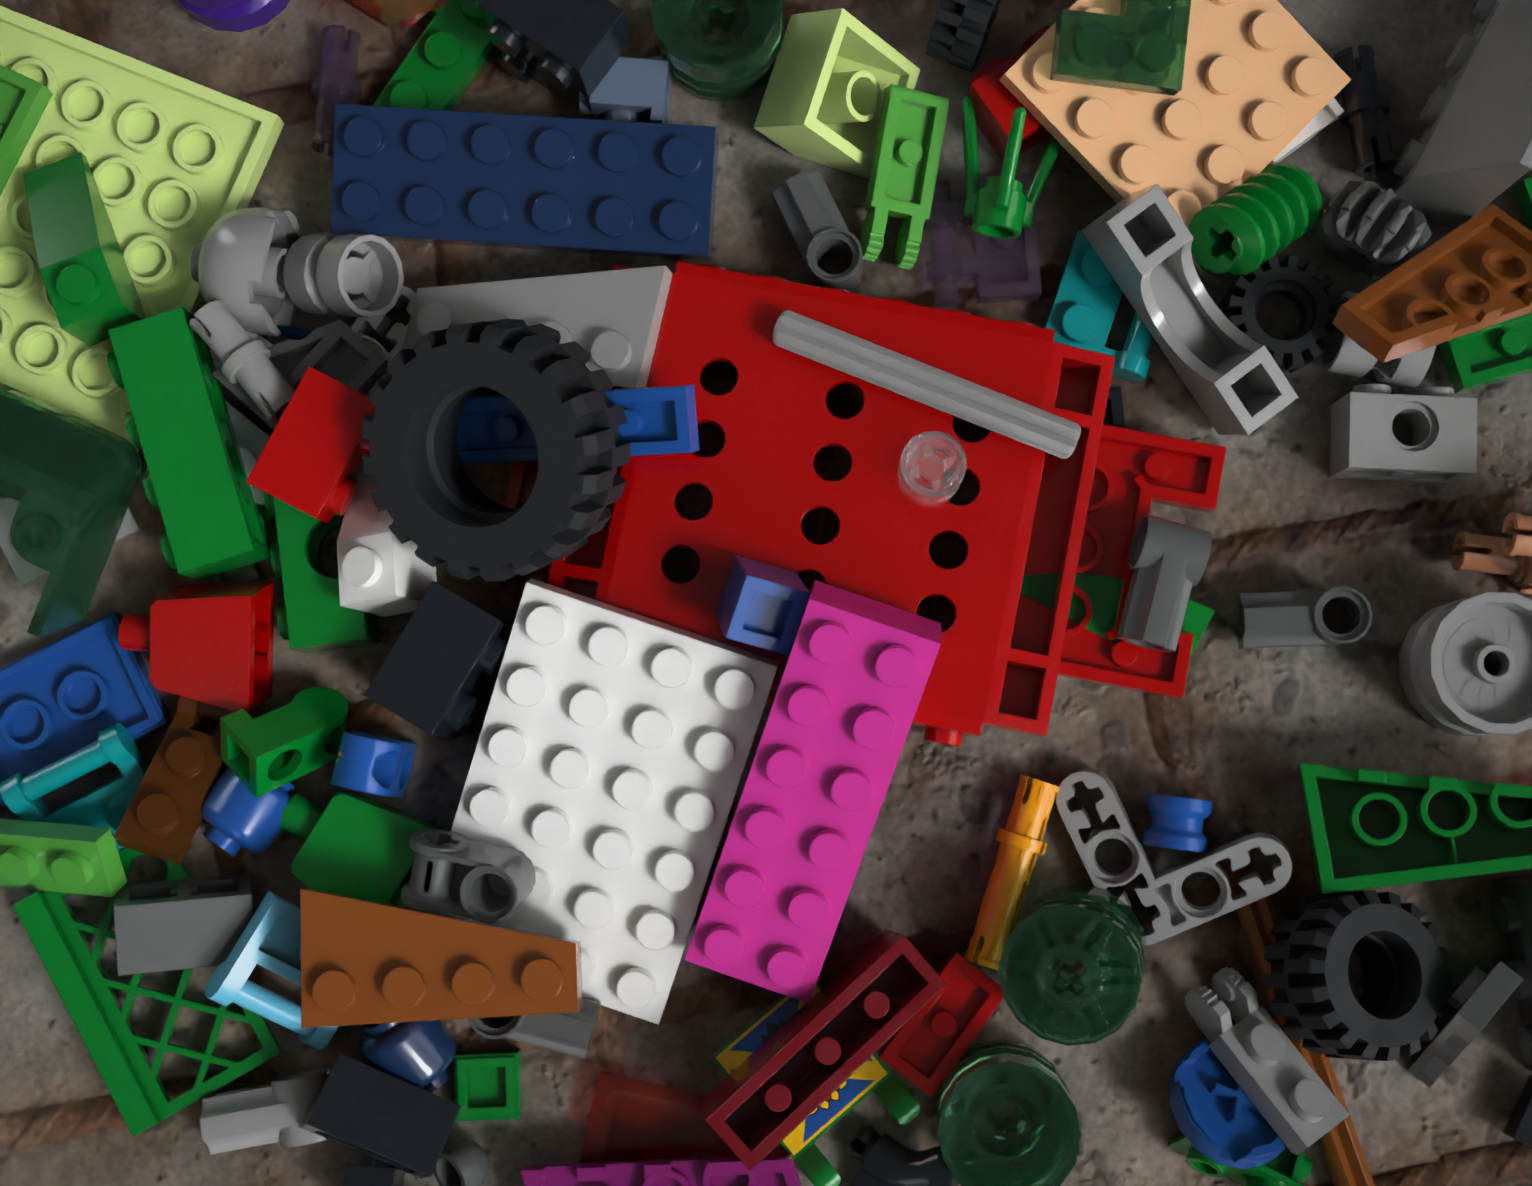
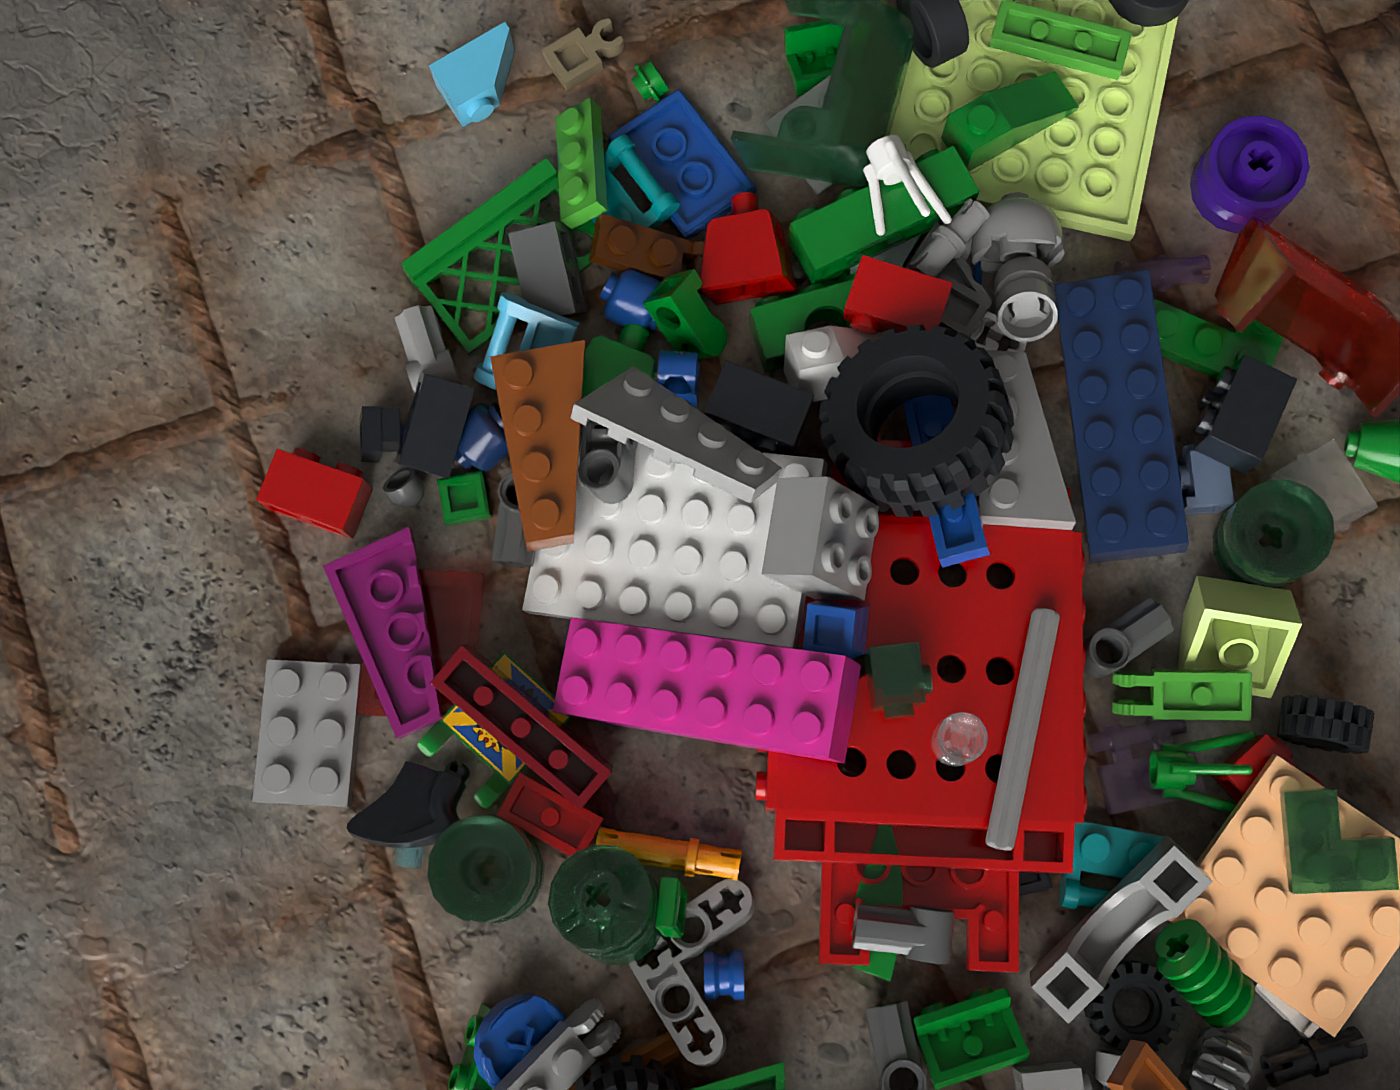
camera: 80 degrees right, 5 degrees down
none -> light grey wing [570,366,782,503]
none -> green tile [655,877,688,938]
none -> light grey brick [761,477,879,601]
none -> white plant [863,135,952,236]
none -> clear green brick [864,642,933,719]
none -> green bracket [913,987,1029,1090]

